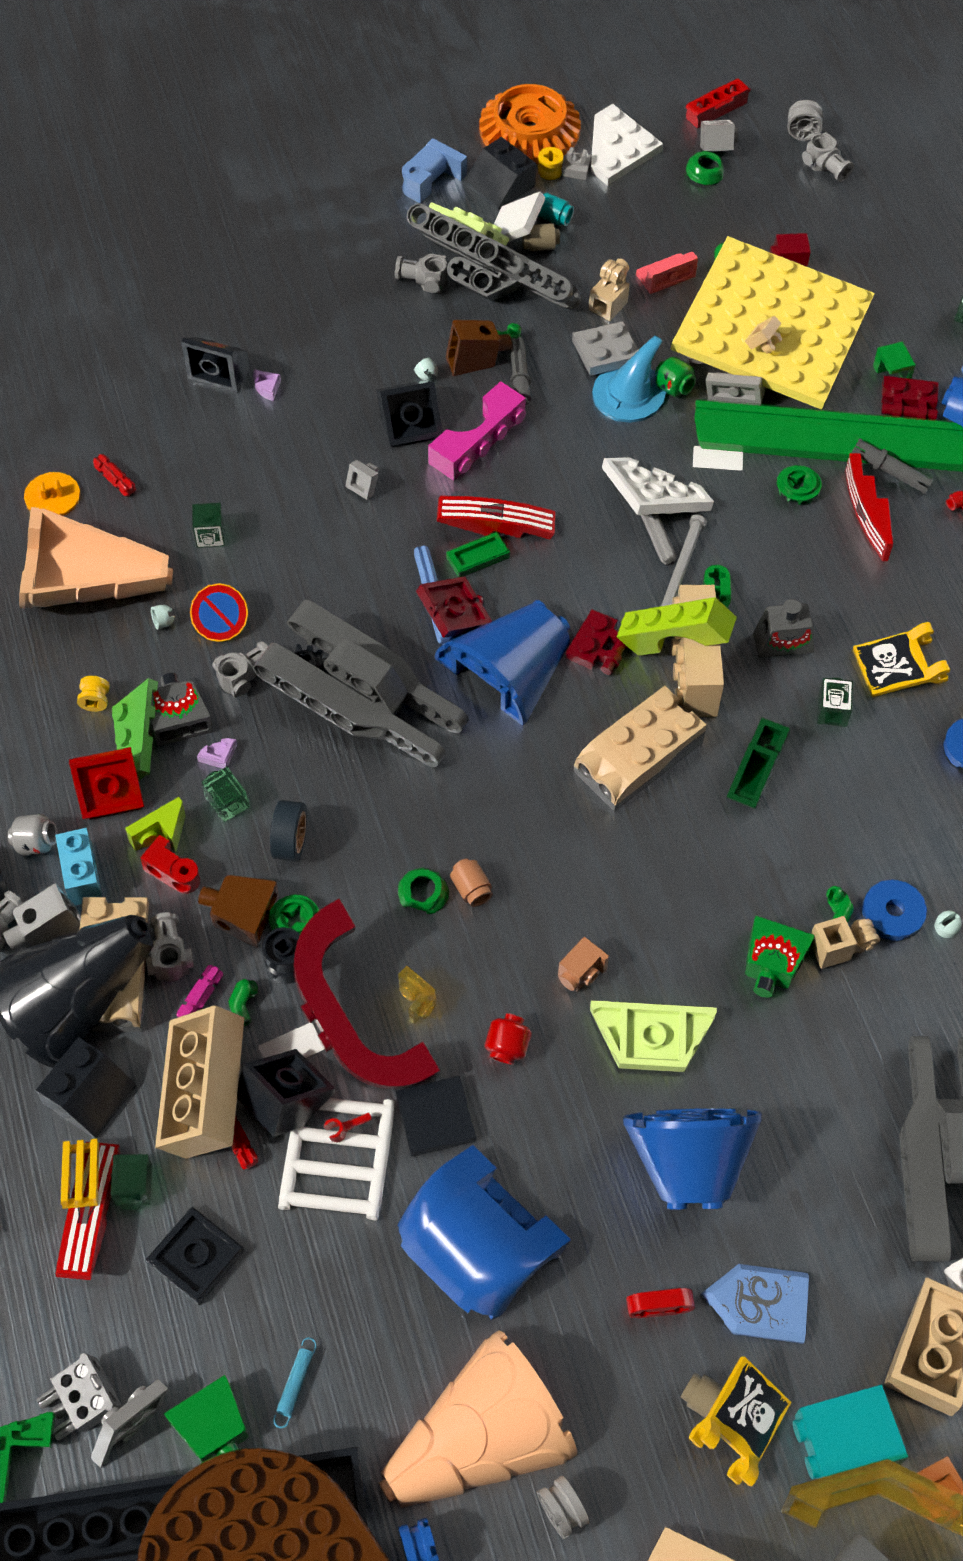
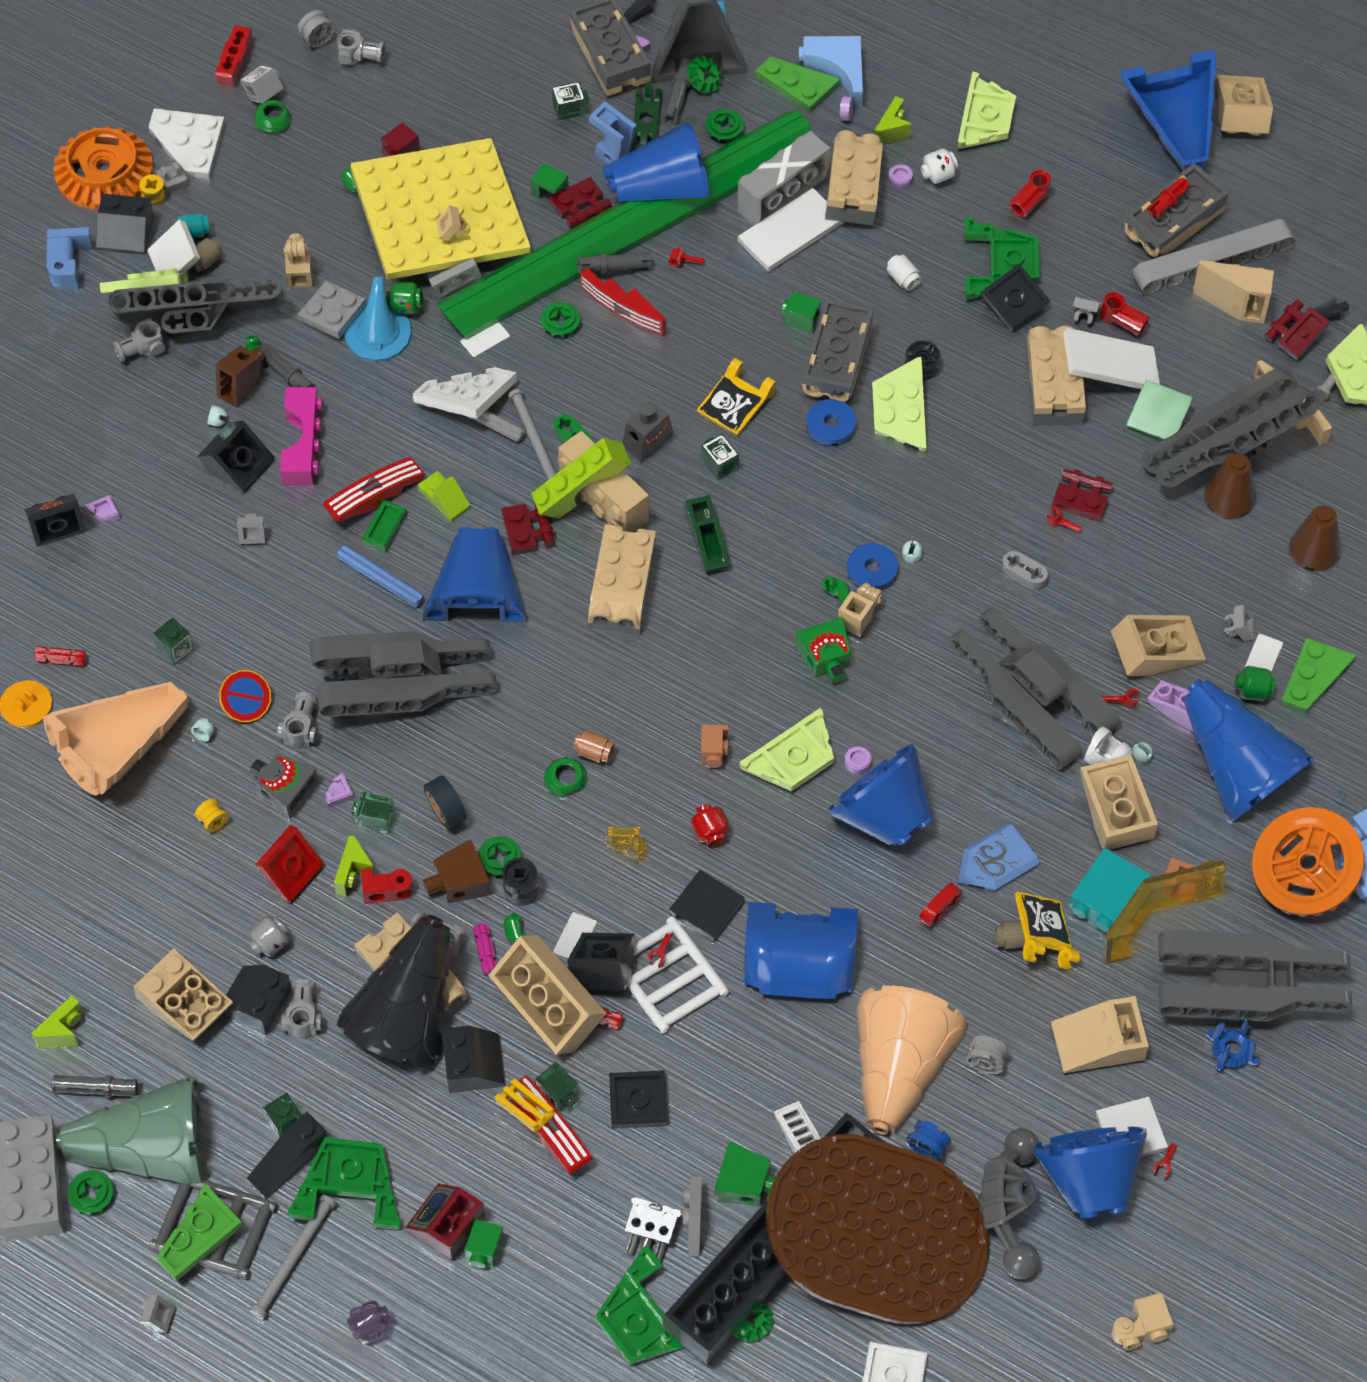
camera: 40 degrees left, 0 degrees up
light grey torso [3,883,81,949] -> none
medium azure brick [55,828,102,906] -> none
bright green wing [112,678,158,781] -> none
medium azure piece [273,1337,317,1428] -> none
dark red arch [294,899,440,1089] -> none
dark red plate [416,576,492,638] -> none
coral panel [636,251,698,294] -> none
none -> lime slope [418,471,471,522]
none -> white slope [773,1101,821,1154]
none -> lavender tile [845,746,872,774]

